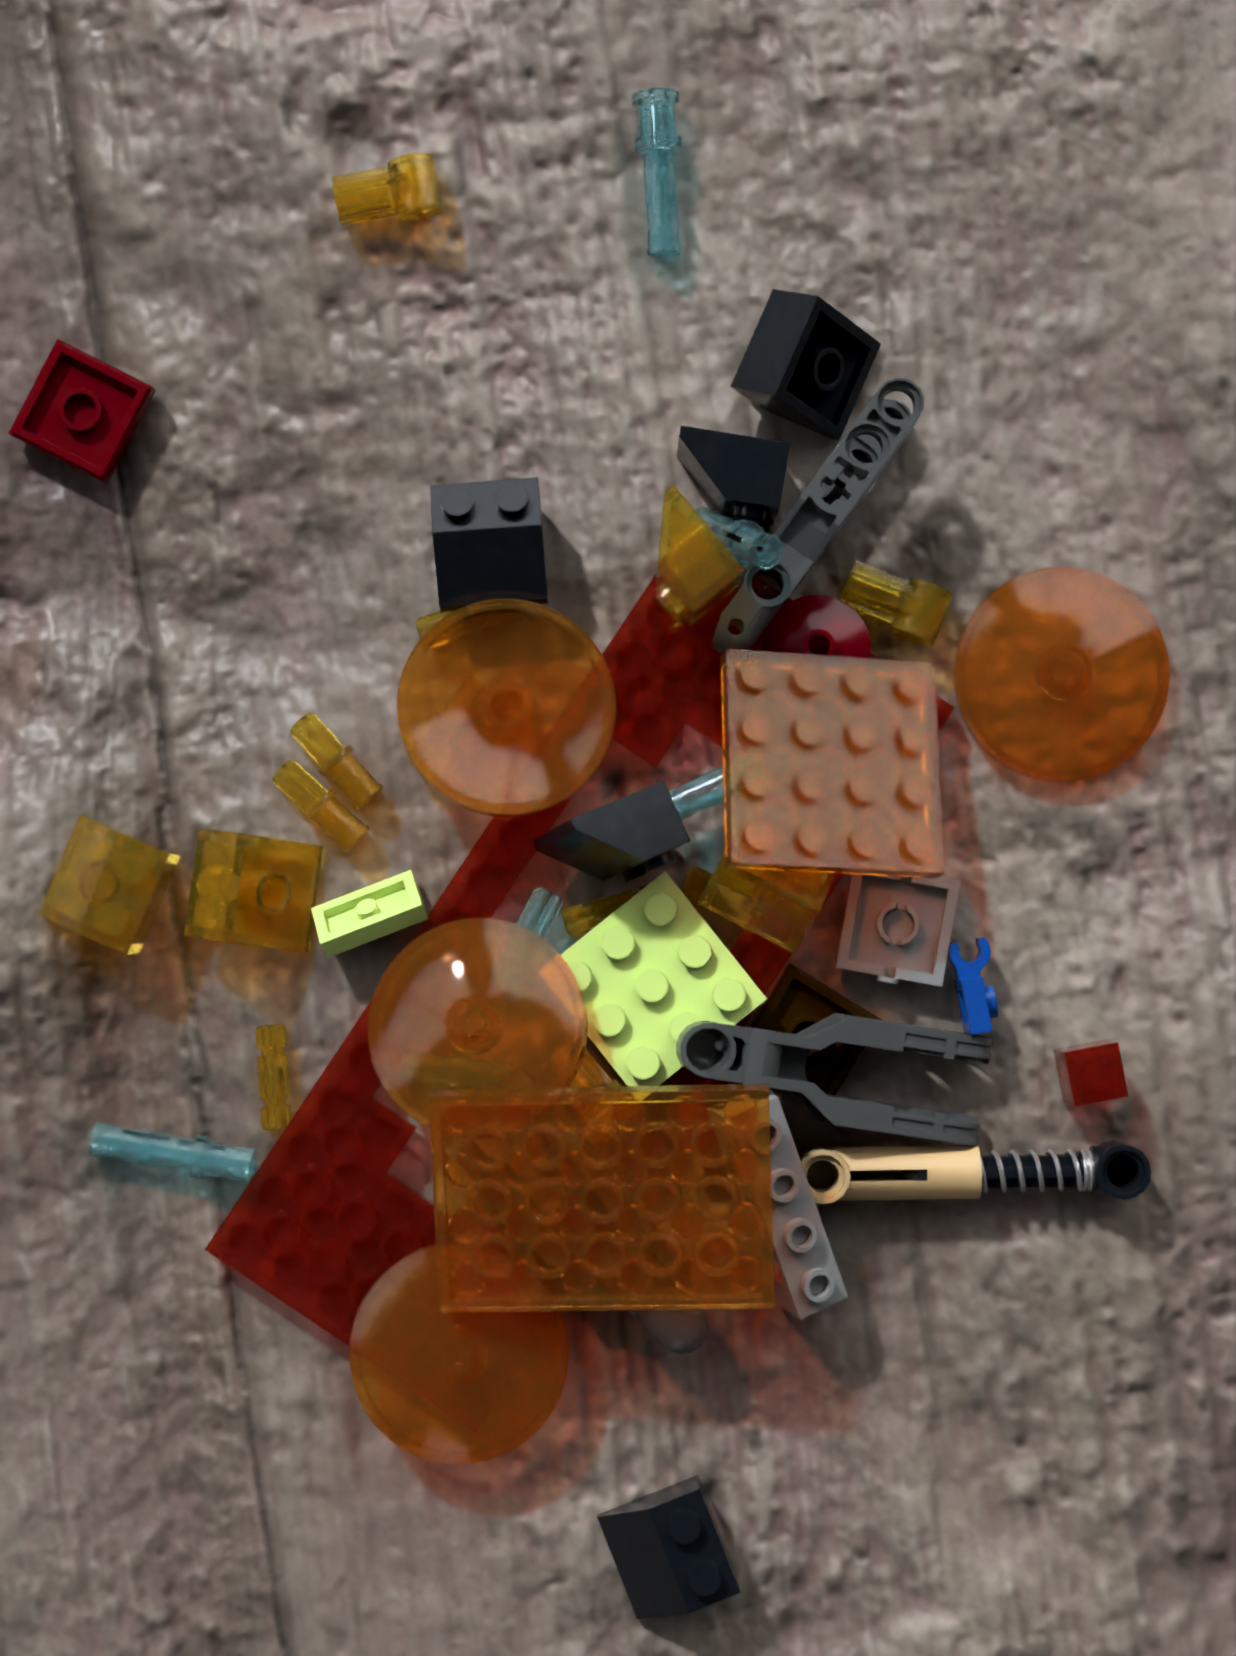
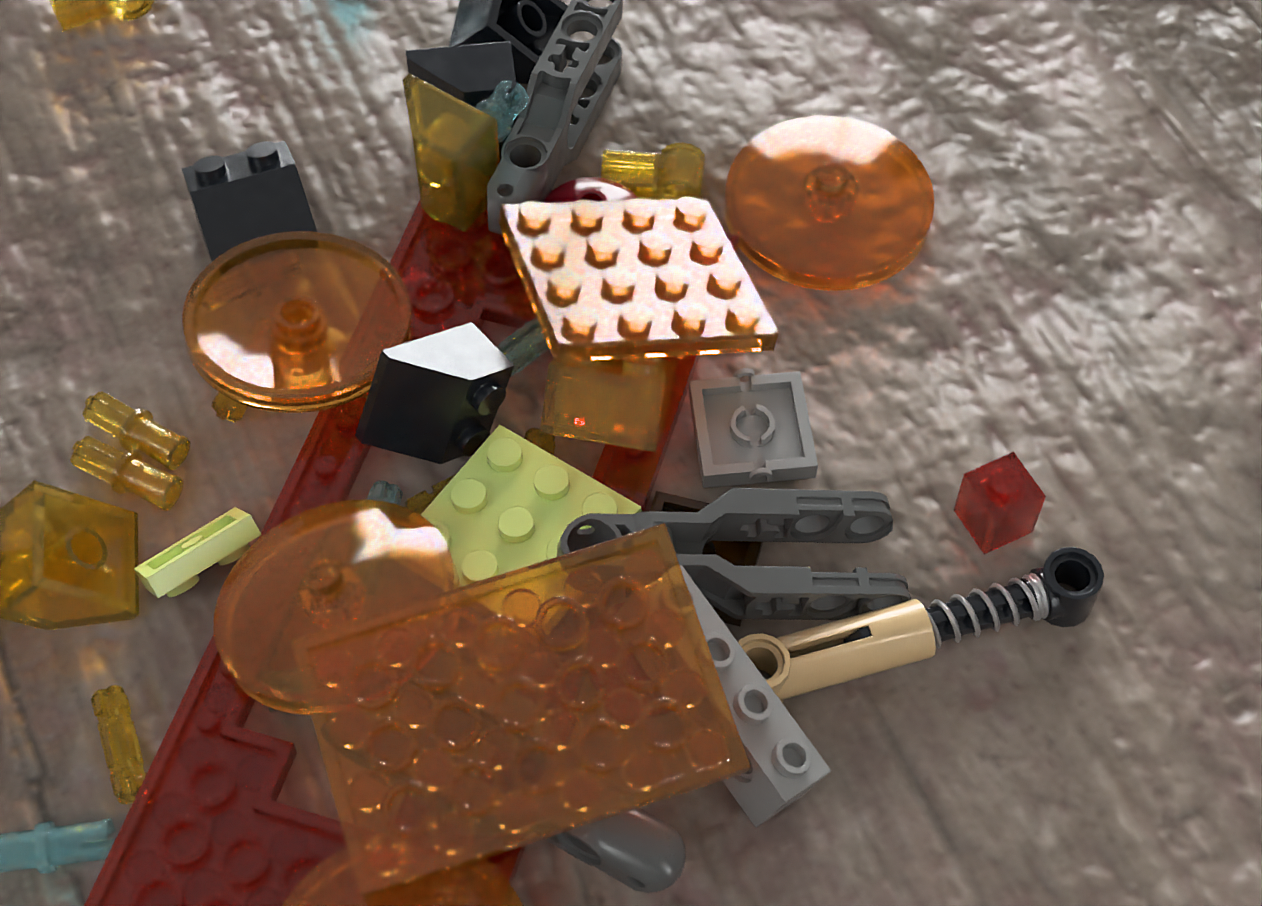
camera: 15 degrees left, 30 degrees down
blue plate [948,937,998,1035] -> none

